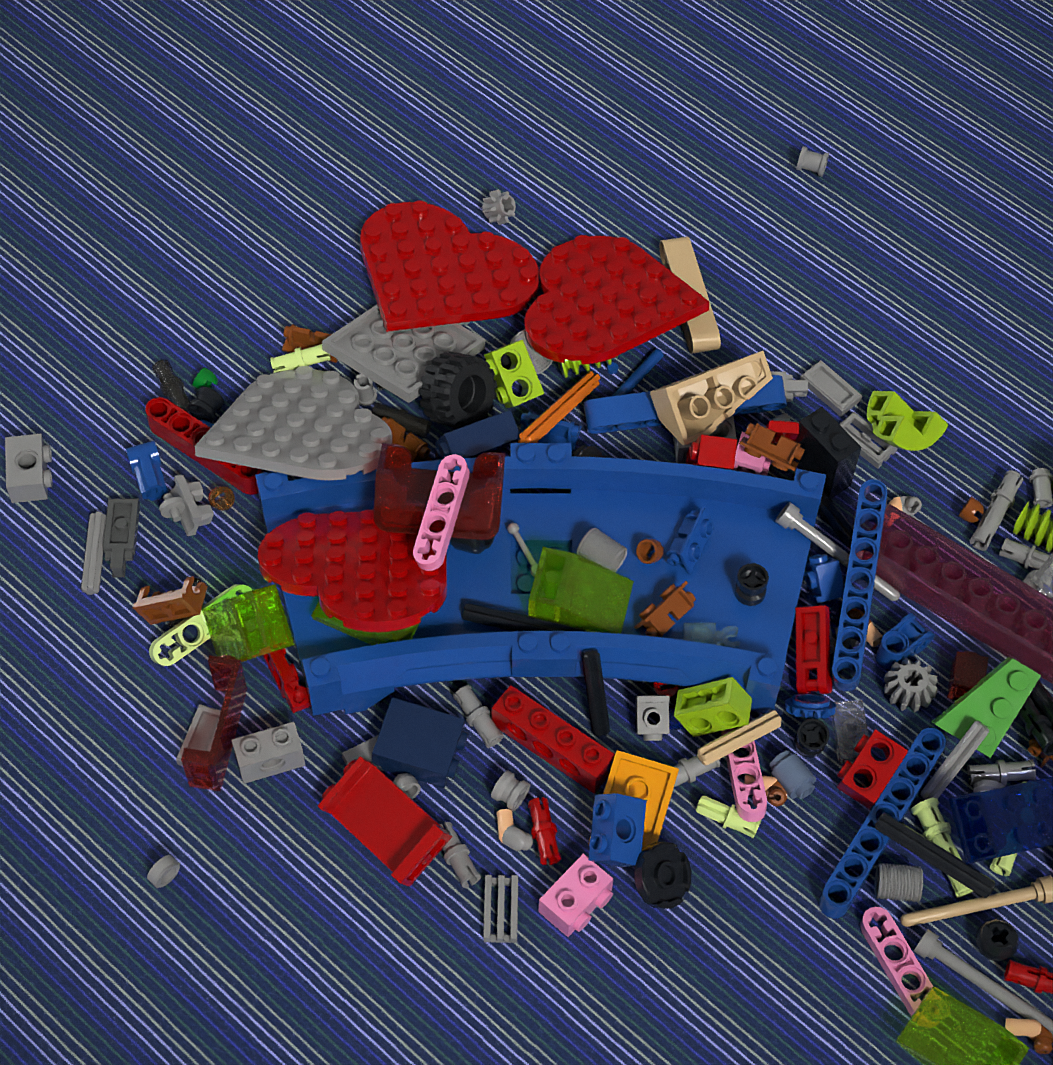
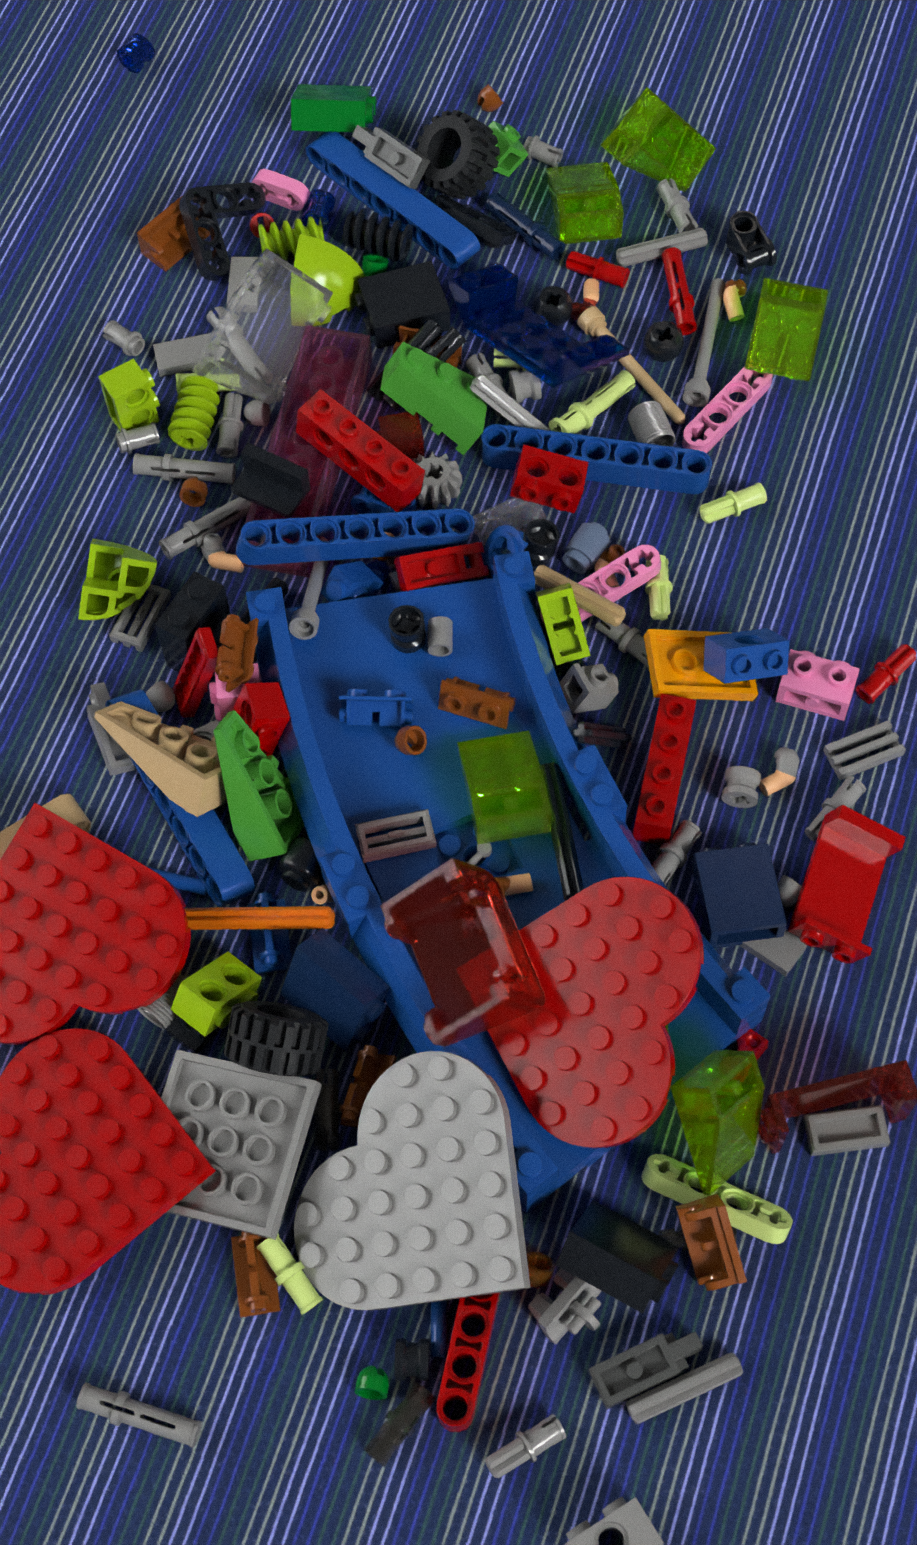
camera: 110 degrees left, 5 degrees up
blue piece [126,440,168,501] -> none
light grey brick [232,722,306,784] -> none
light grey pin [354,373,377,406] -> none
bright pink beam [413,454,470,571] -> none
red pin [528,797,561,865] -> none
light grey piece [577,528,627,576] -> none
black tile [634,842,692,909] -> none
clear light blue plate [683,623,739,649] -> none
light grey tile [800,360,862,417] -> none
black axle [874,812,995,898] -> none
none -> light grey pin [76,1383,203,1448]
none -> light grey pin [159,497,257,560]
none -> bright green wedge [213,710,304,862]
none -> black panel [231,443,311,518]
none -> red brick [296,389,425,512]
none -> light grey tile [355,809,436,863]
none -> light grey hinge [428,616,453,657]
none -> light nougat arm [482,873,533,905]
none -> light grey axle [485,1414,567,1478]
none -> black brick [555,1200,679,1314]
none -> yellowish green axle [699,482,767,524]
none -> red axle [855,644,917,704]

